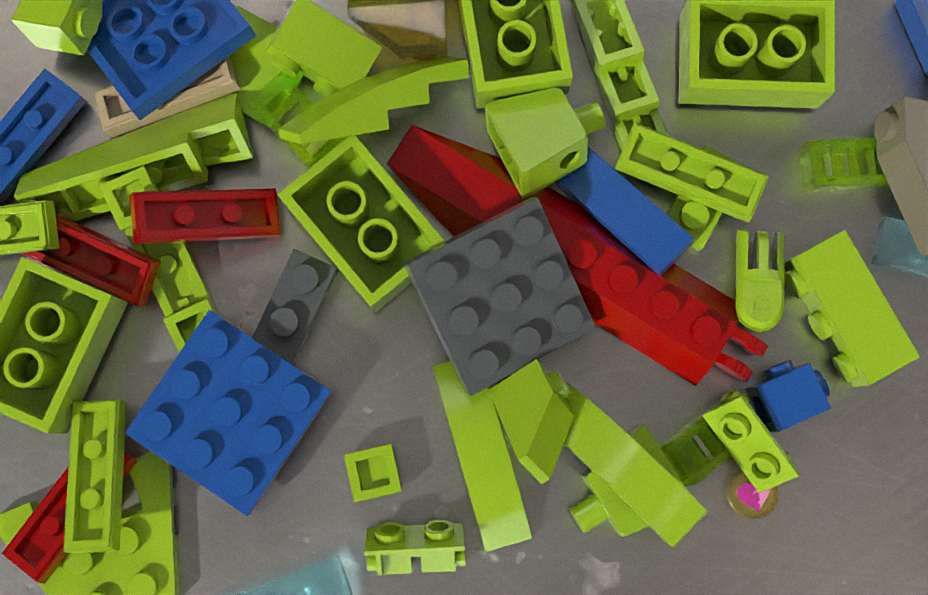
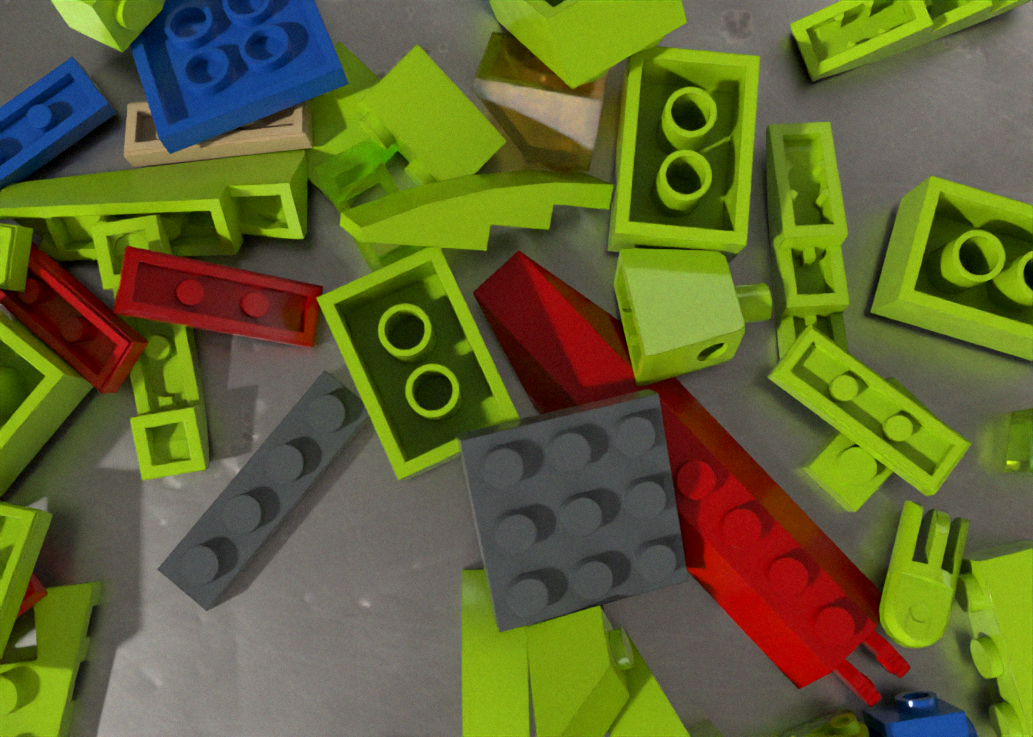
camera: 15 degrees right, 0 degrees up
blue plate [125,310,333,516] -> none
lime plate [344,443,403,503] -> none
blue tile [556,146,694,276] -> none

